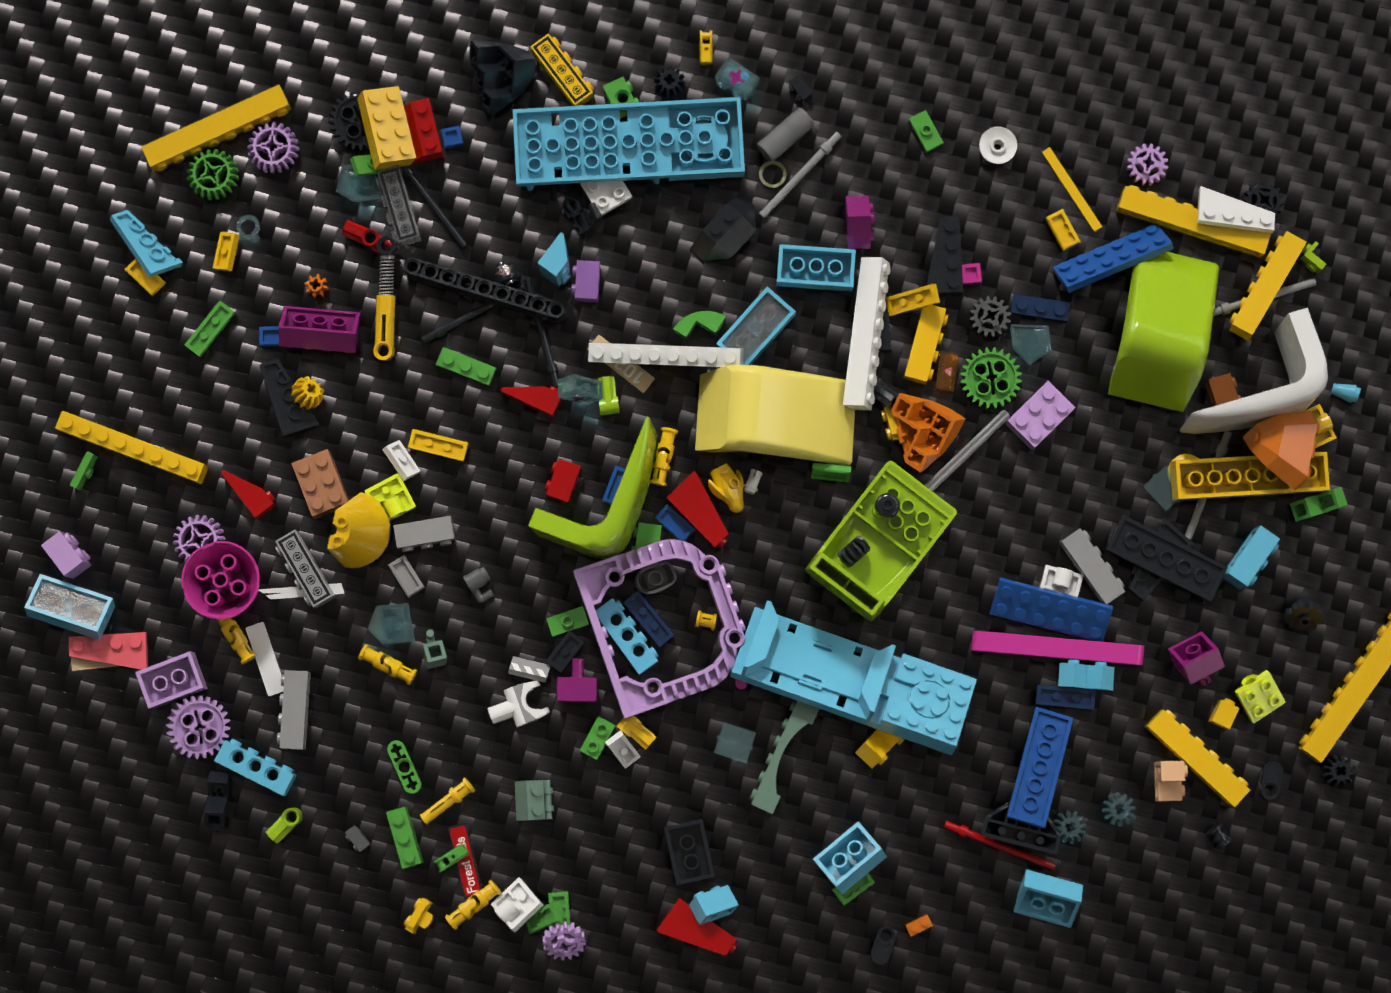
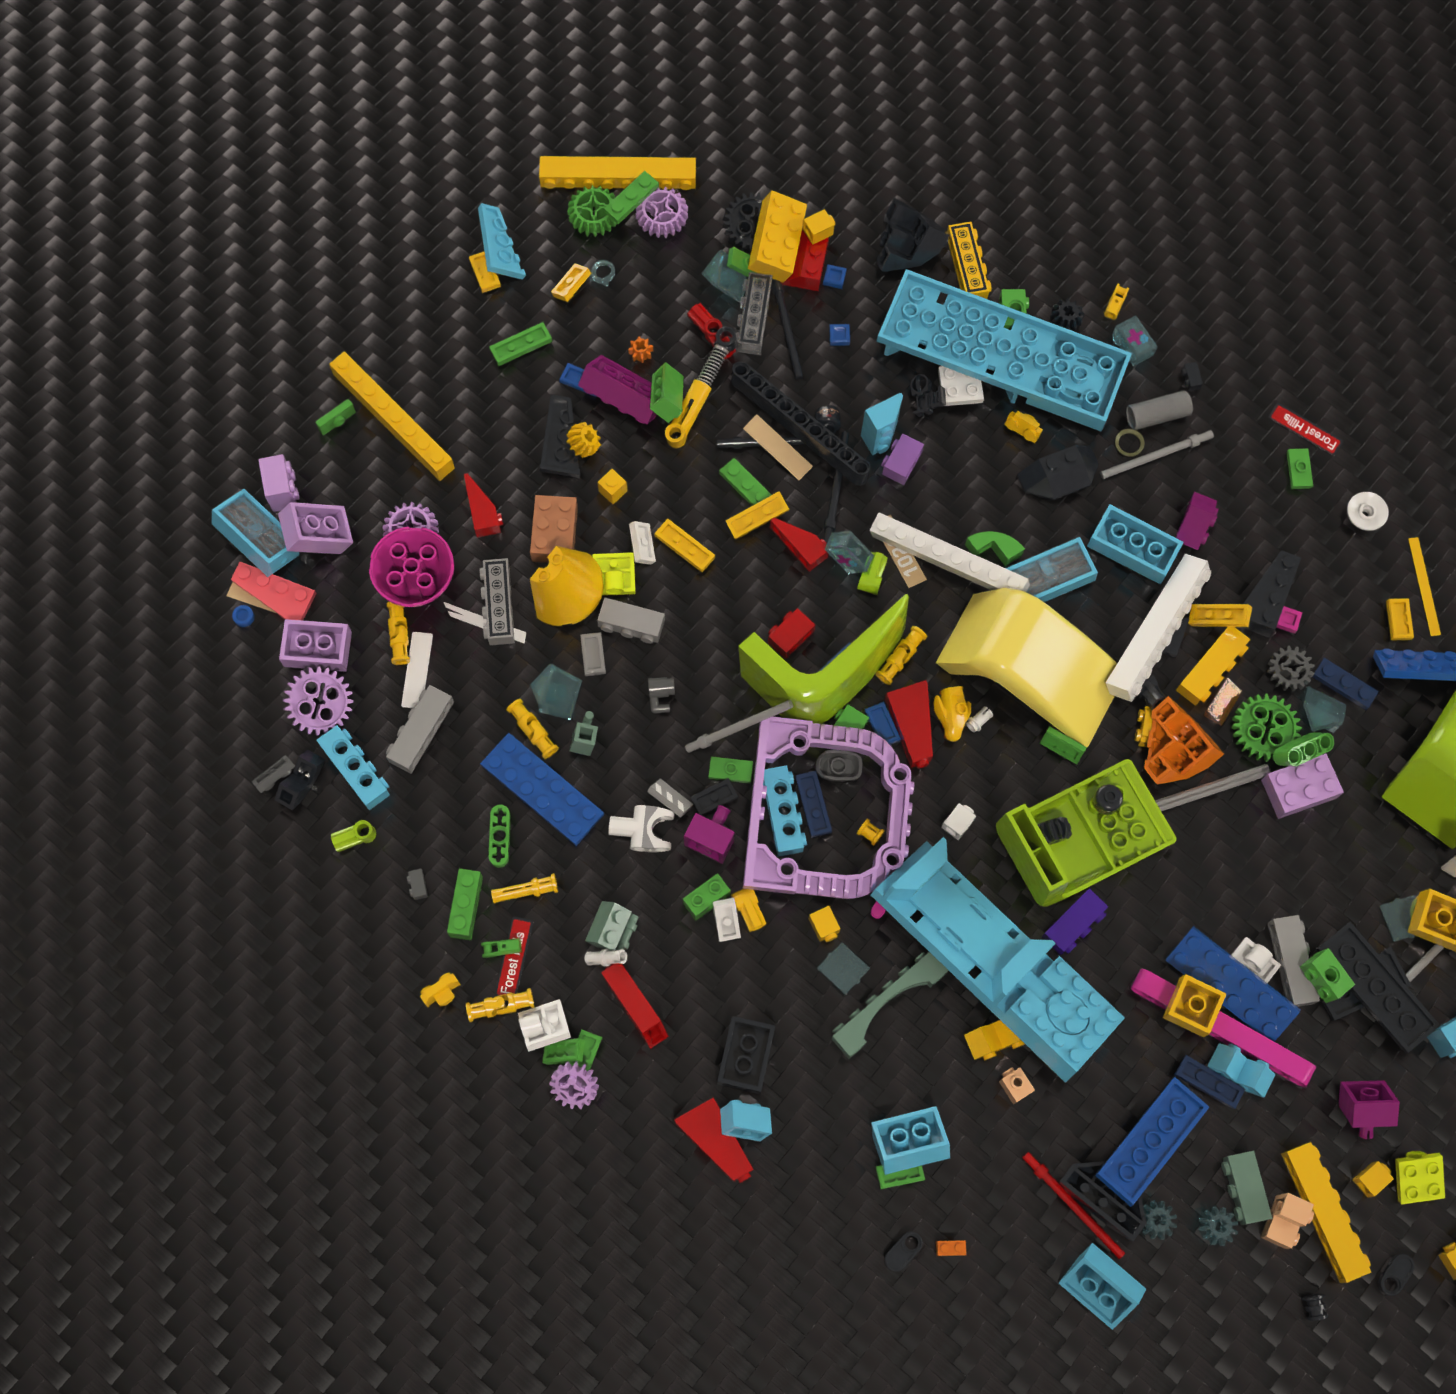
camera: 20 degrees right, 10 degrees down
none -> blue tile [232,605,255,627]
none -> dark grey plate [252,755,295,793]
none -> lavender brick [278,502,353,554]
none -> blue plate [480,733,604,846]
none -> white pin [585,949,627,966]
none -> yellow brick [598,469,627,504]
none -> red slope [601,963,669,1049]
none -> bright green plate [604,171,659,224]
none -> bright green brick [650,362,684,423]
none -> light grey bar [685,700,793,752]
none -> yellow plate [726,491,790,539]
none -> tan sticker [743,414,813,480]
none -> yellow brick [803,209,835,245]
none -> yellow brick [808,906,840,942]
none -> blue tile [829,324,850,346]
none -> white brick [941,803,976,841]
none -> light nougat brick [999,1067,1035,1104]
none -> yellow piece [1004,411,1043,443]
none -> dark purple brick [1042,888,1108,955]
none -> yellow brick [1163,974,1226,1037]
none -> sand green brick [1221,1151,1273,1225]
none -> red sticker [1269,403,1343,456]
none -> bright green beam [1273,732,1334,766]
none -> bright green brick [1300,948,1355,1003]

